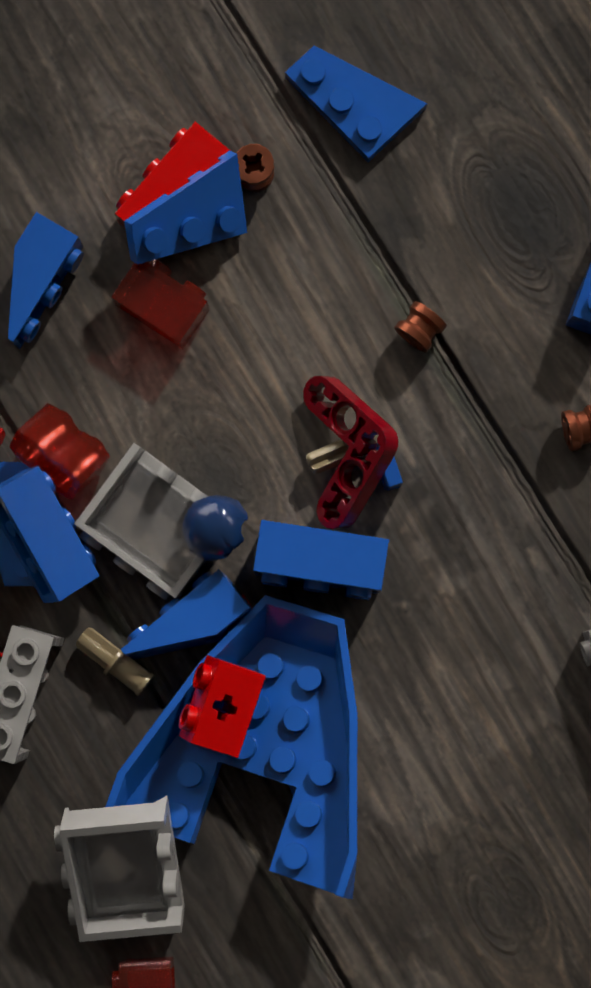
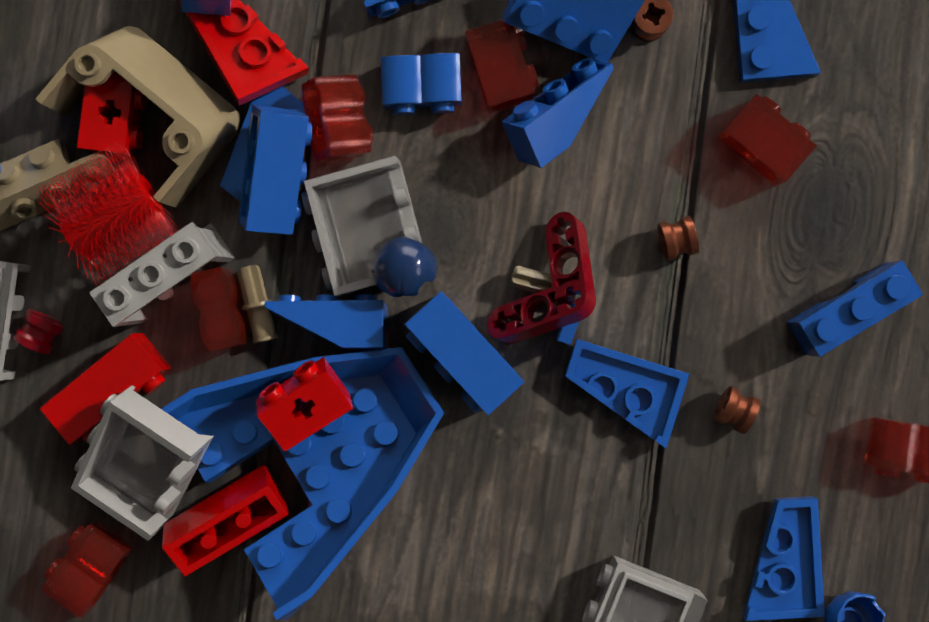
camera: 30 degrees right, 5 degrees up
none -> red brick [40,333,172,445]
none -> red brick [162,464,289,576]
none -> clear red brick [190,267,249,351]
none -> blue brick [381,53,463,116]
none -> blue slope [501,58,614,168]
none -> blue wing [564,339,690,449]
none -> clear red brick [717,94,817,187]

